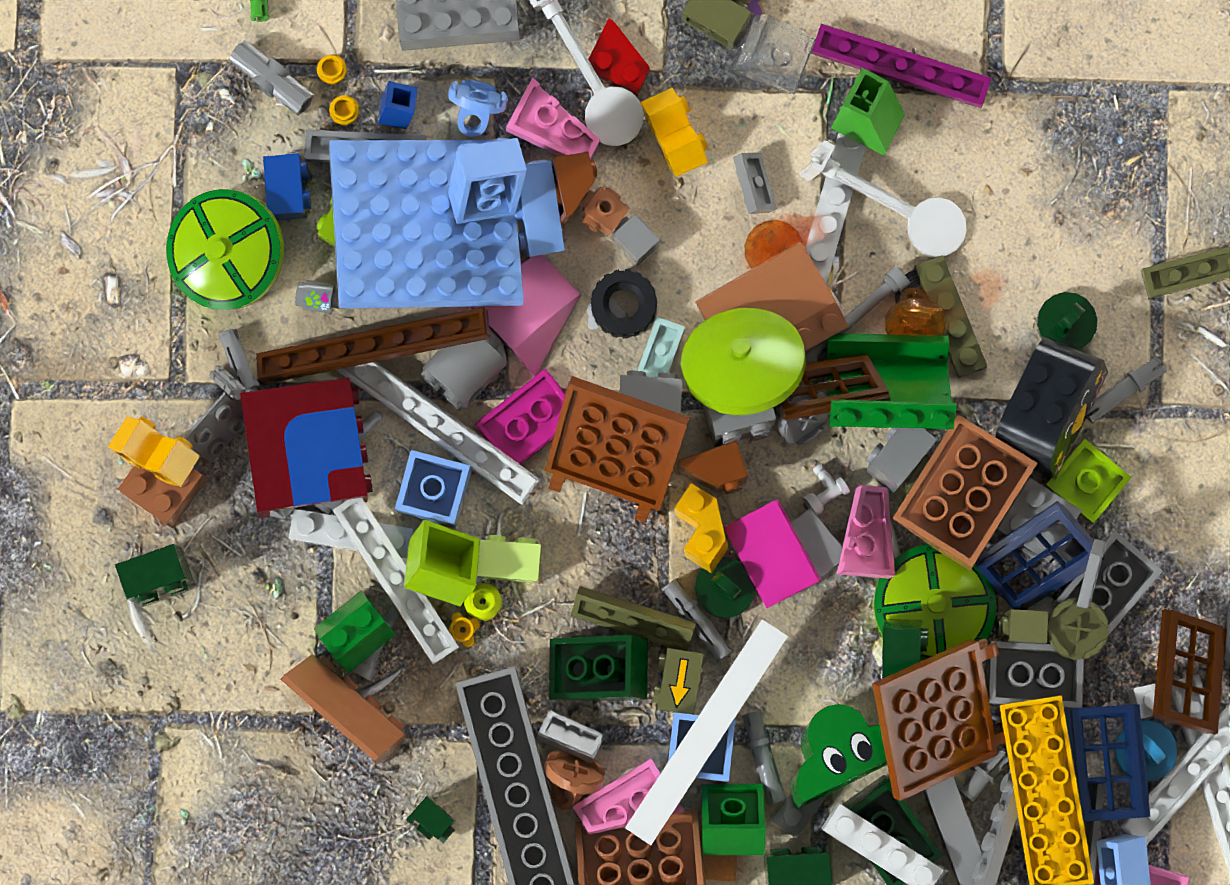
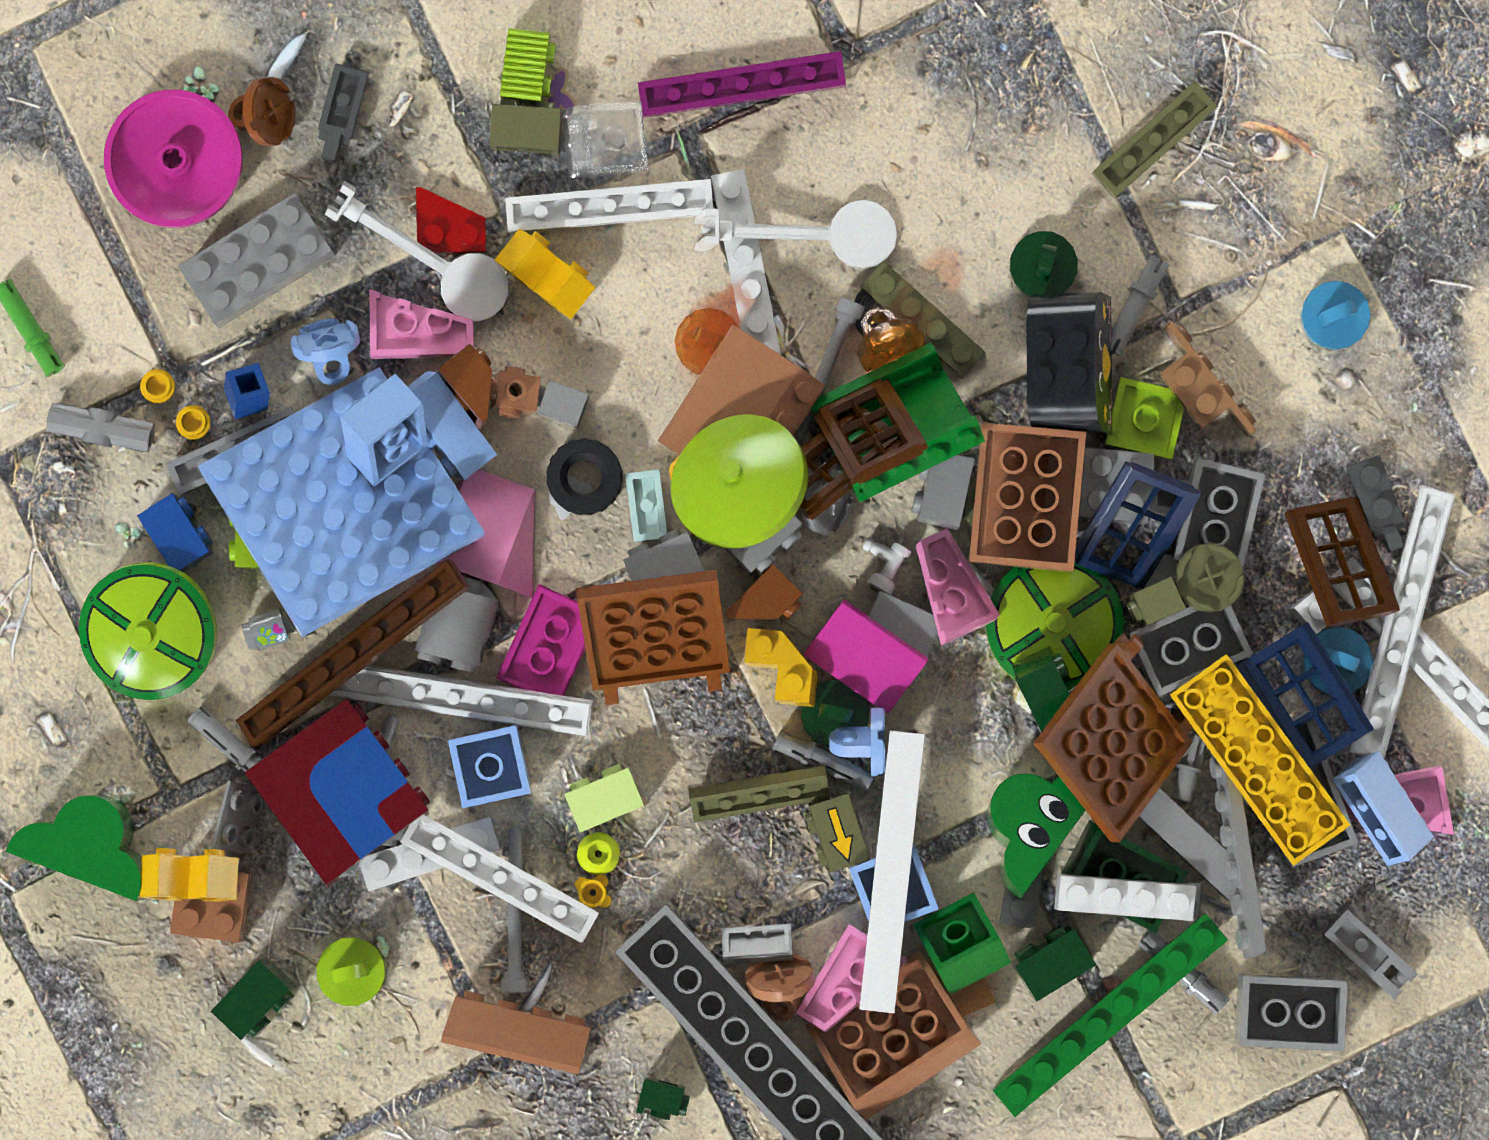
camera: 30 degrees left, 5 degrees up
light grey axle [209,365,246,400] -> none
green slope [314,590,396,673] -> none
lime piece [404,519,480,606] -> none
dark green slope [549,635,648,701] -> none
light grey plate [733,153,777,214] -> none
light grey pin [742,710,786,805] -> none
bright green slope [831,68,905,155] -> none
light grey tile [1077,539,1106,609] -> none
none -> green brick [5,795,146,901]
none -> lime tile [316,937,386,1006]
none -> white plate [505,179,713,234]
none -> reddish brown piece [813,379,928,485]
none -> light blue tile [829,708,885,776]
none -> medium nougat bracket [1159,321,1256,437]

